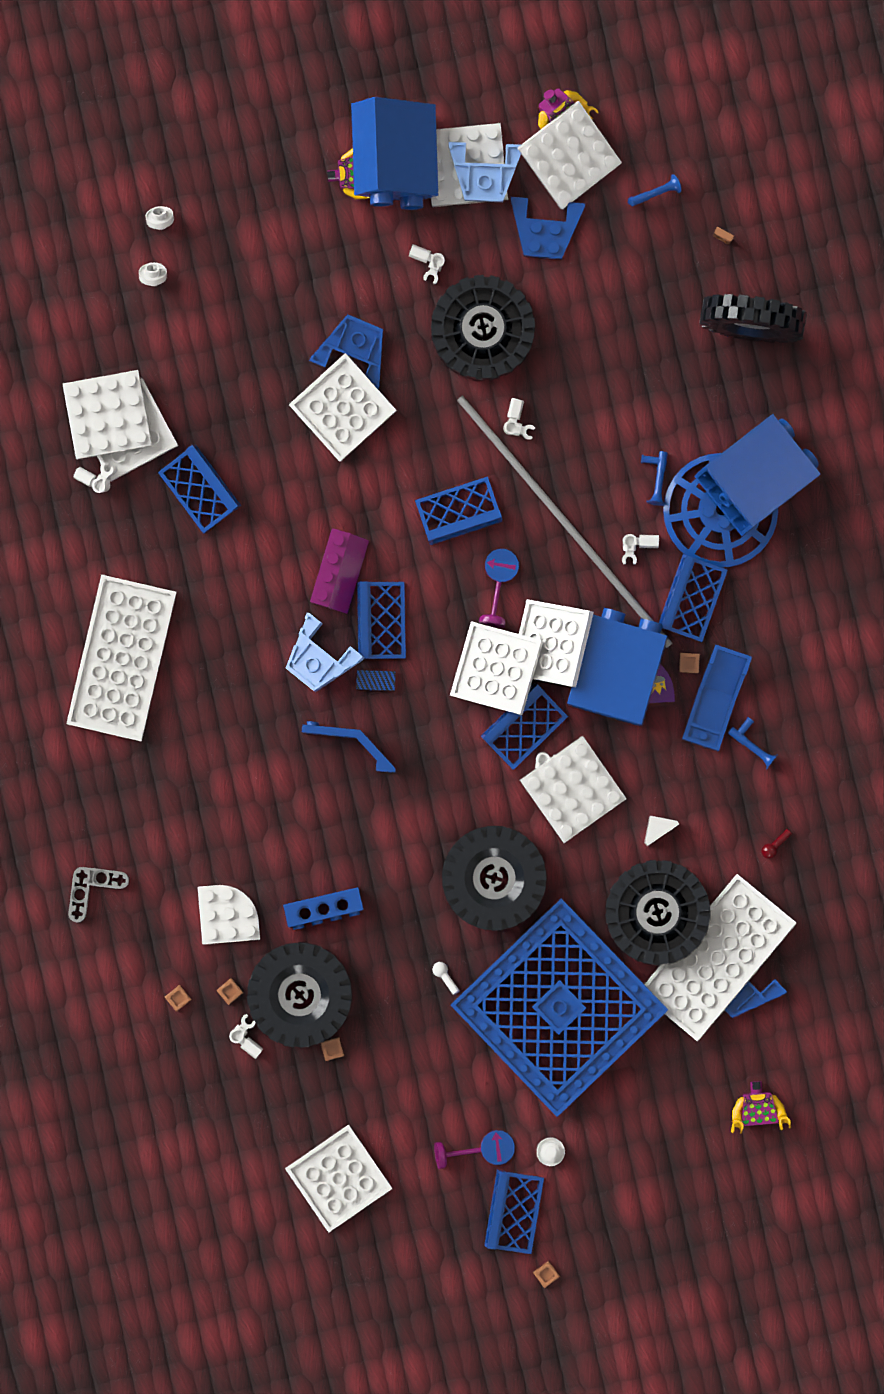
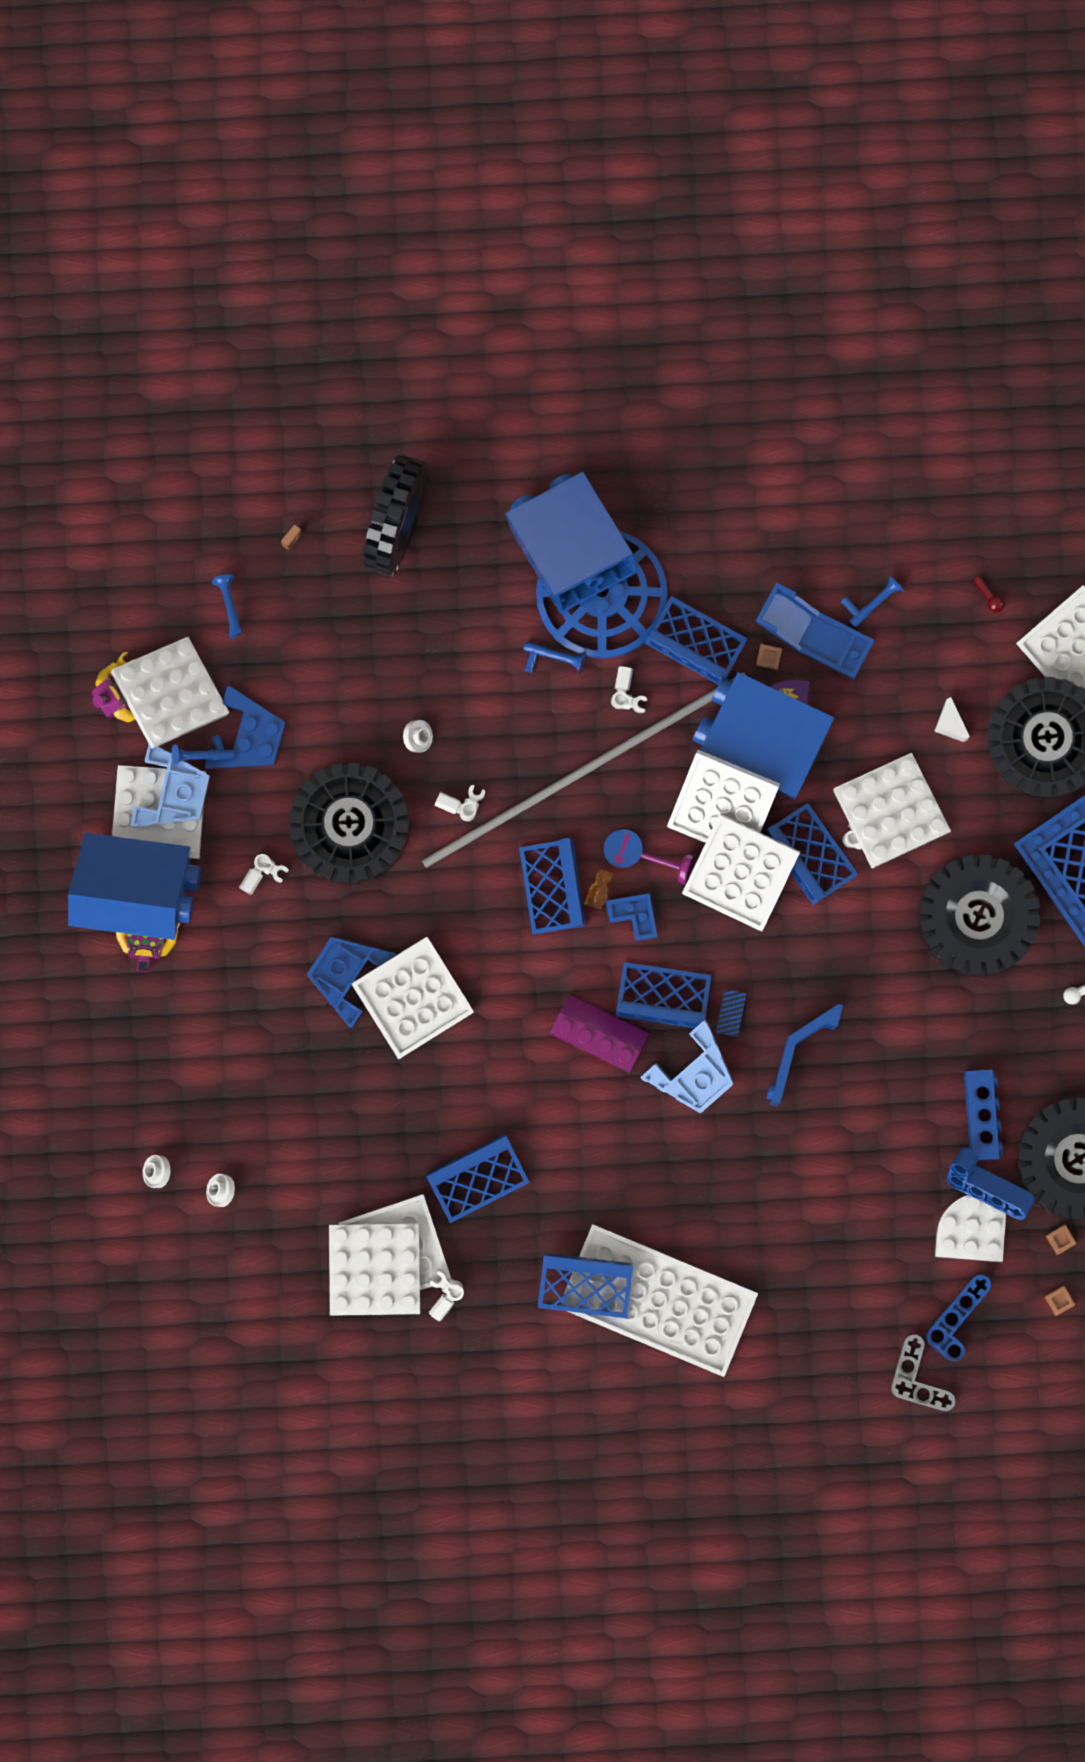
camera: 75 degrees left, 5 degrees down
none -> blue piece [171,735,234,767]
none -> white plate [403,720,433,753]
none -> blue fence [538,1252,633,1319]
none -> clear orange plate [584,870,613,909]
none -> blue plate [606,893,657,941]
none -> blue beam [926,1275,991,1361]
none -> blue beam [947,1148,1035,1220]

